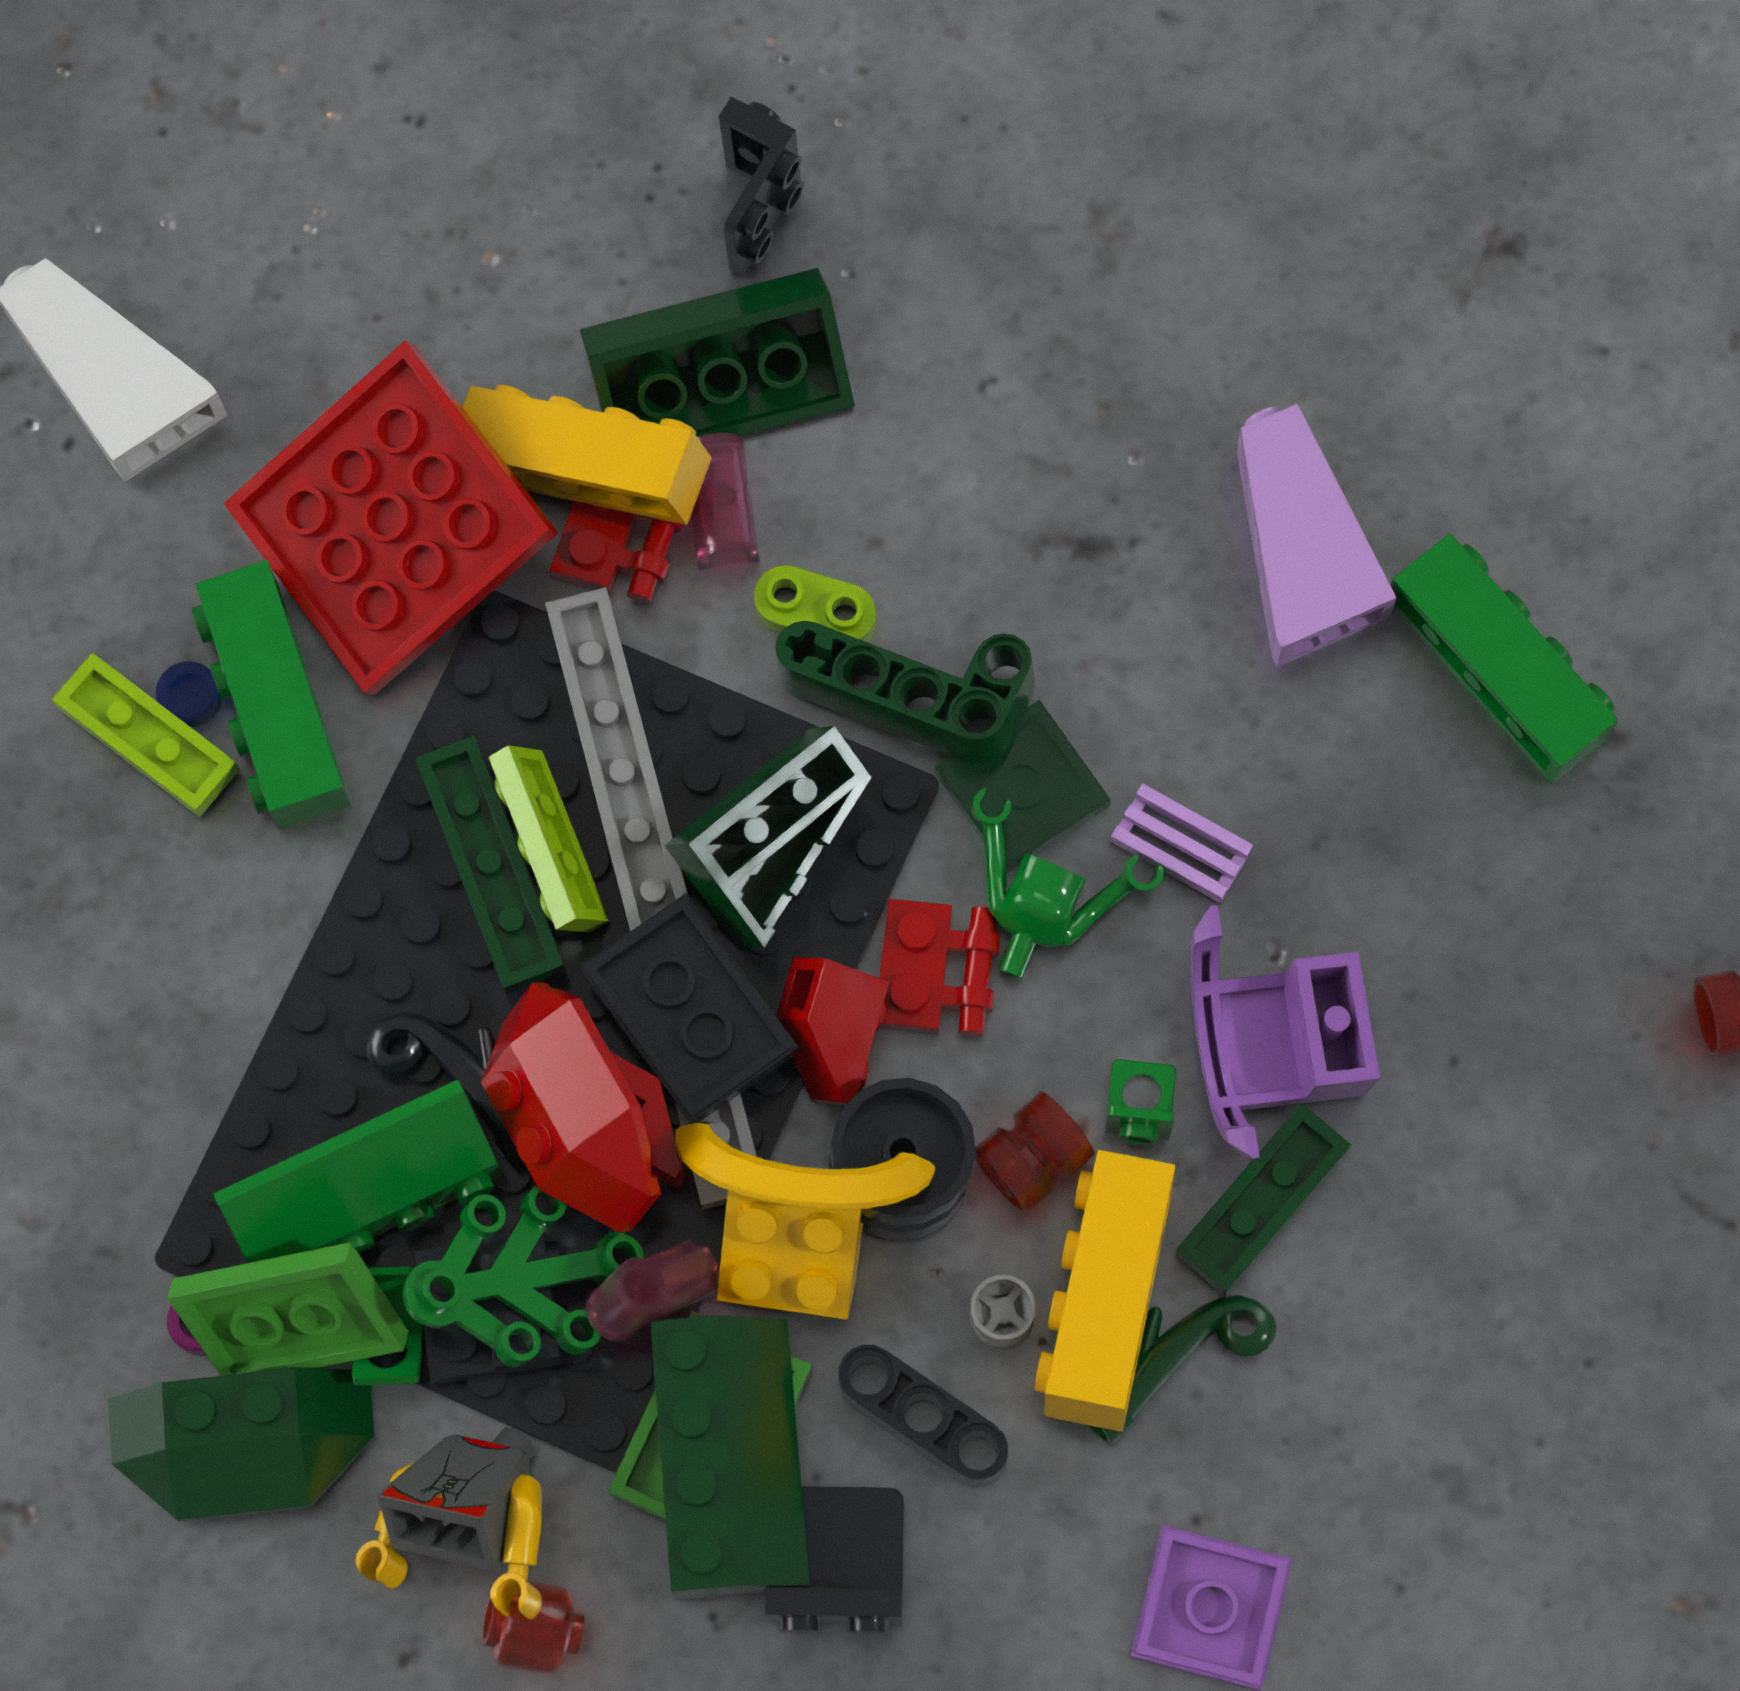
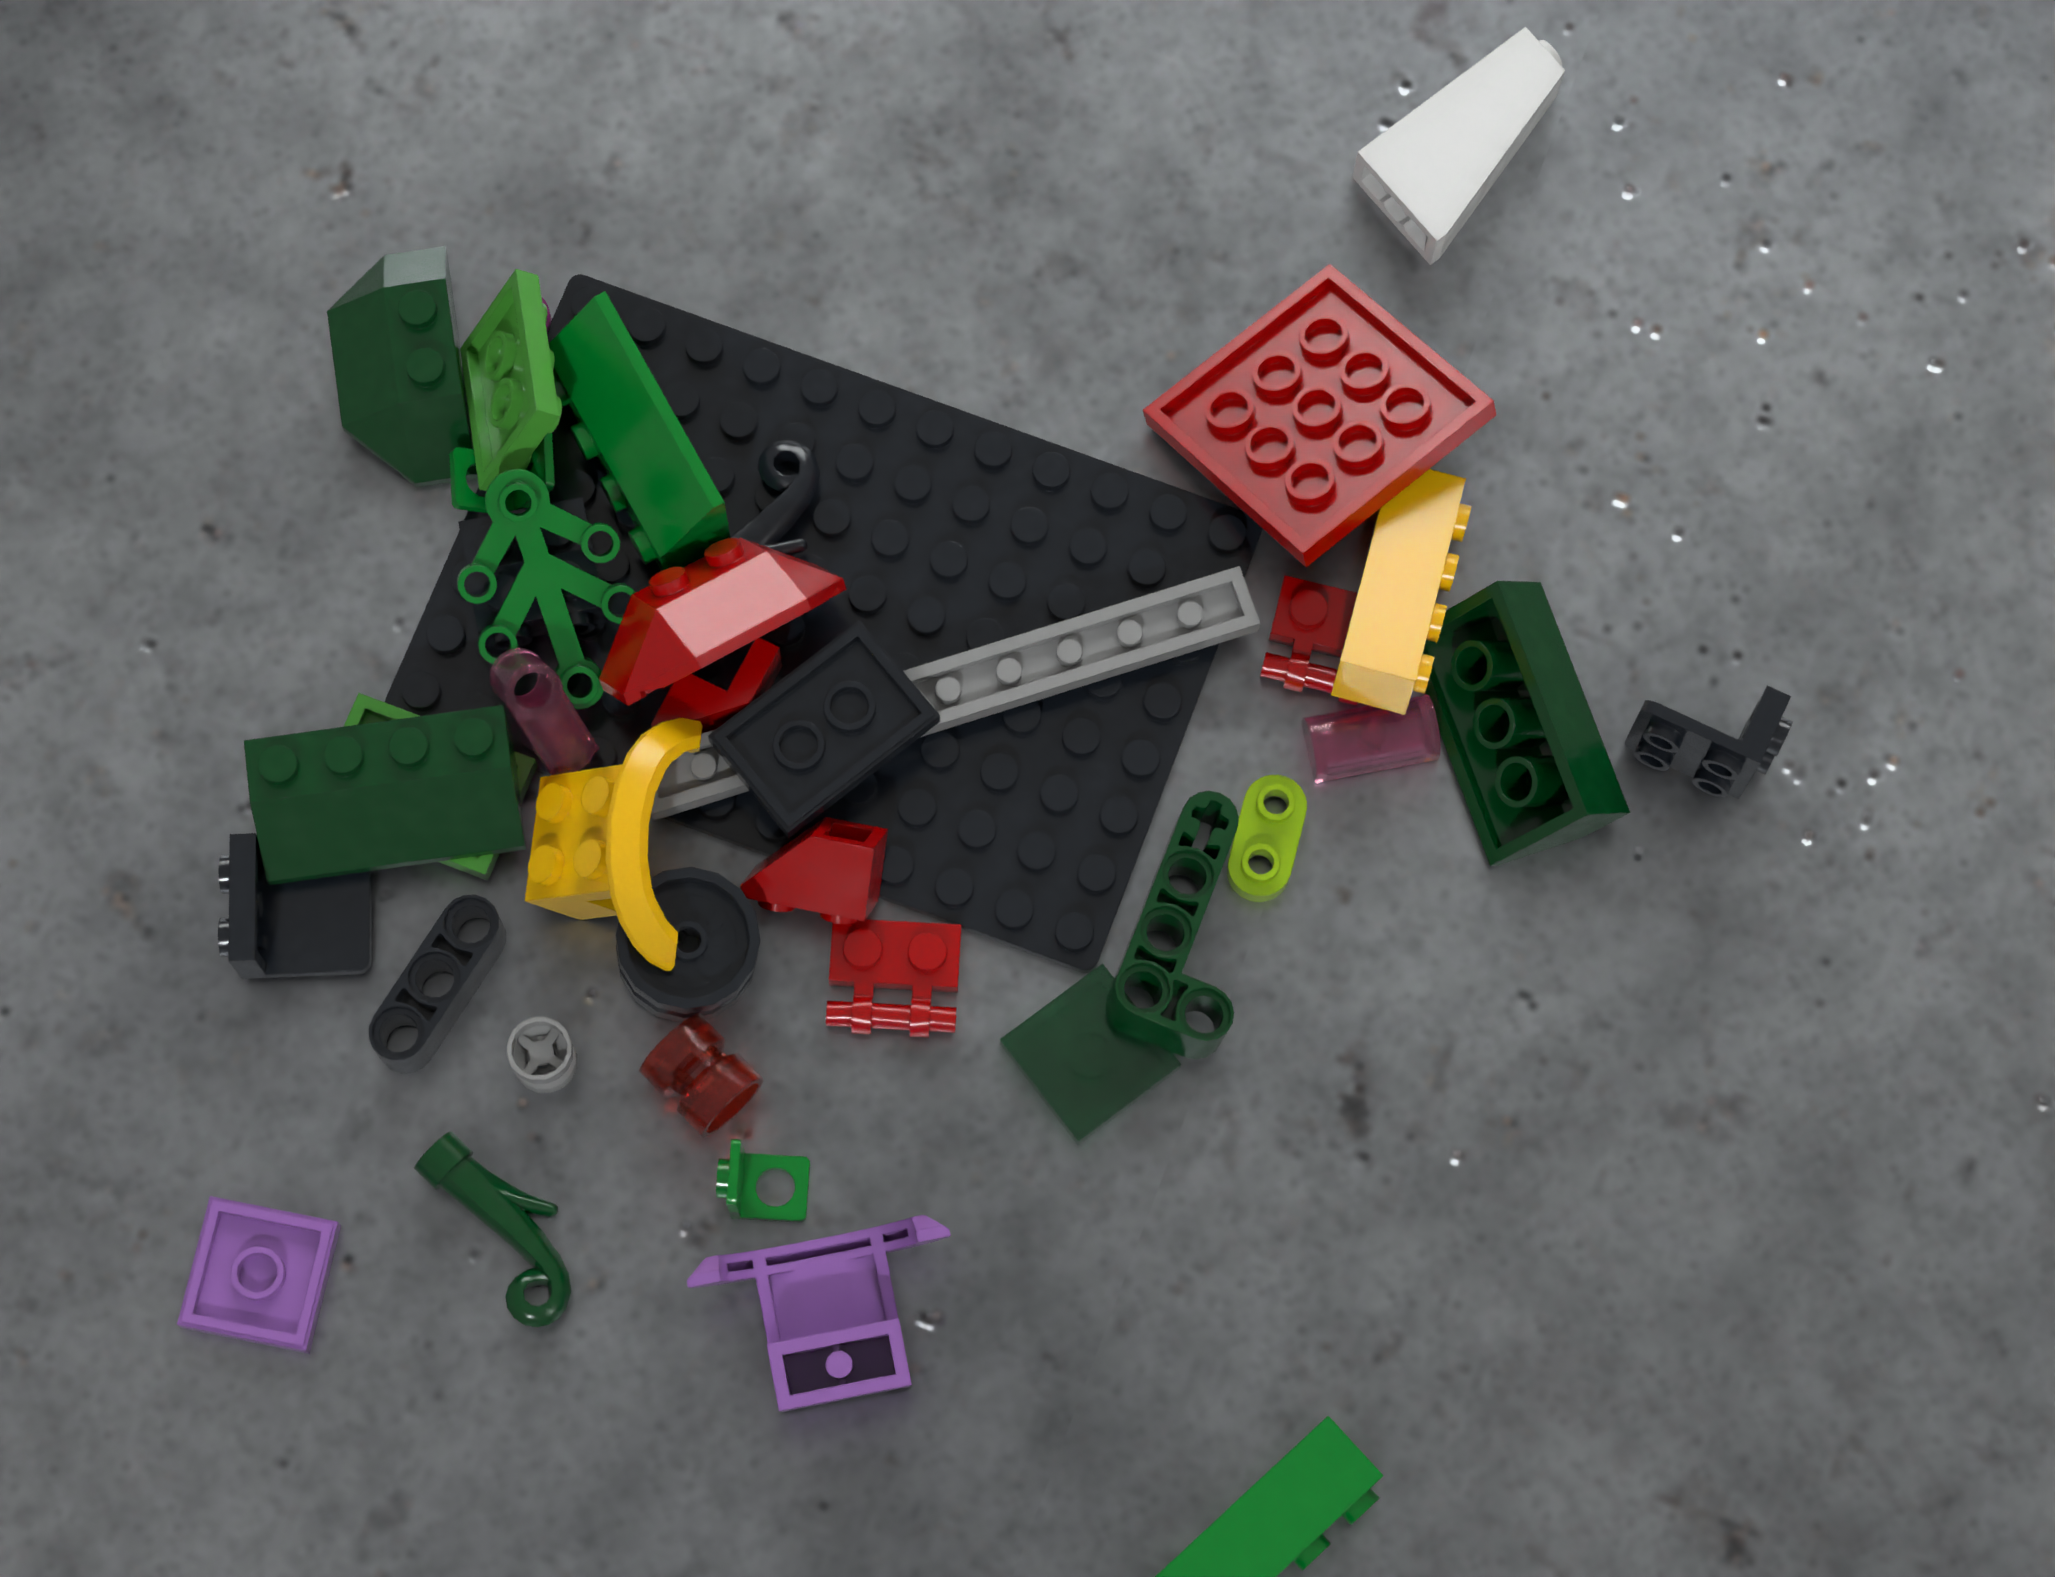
camera: 80 degrees right, 0 degrees up
lime plate [51,652,240,817] -> none
clear blue tile [156,661,222,728] -> none
green brick [191,560,351,829] -> none
dark grey torso [355,1427,543,1620] -> none
dark green plate [415,735,566,994] -> none
clear red head [482,1580,585,1674] -> none
lime plate [489,745,610,933] -> none
dark green wedge [664,726,872,948] -> none
green piece [970,787,1164,978] -> none
yellow brick [1034,1150,1175,1432] -> none
lavender tile [1110,783,1253,904] -> none
dark green plate [1175,1103,1352,1296] -> none
lavender slope [1236,404,1396,667] -> none

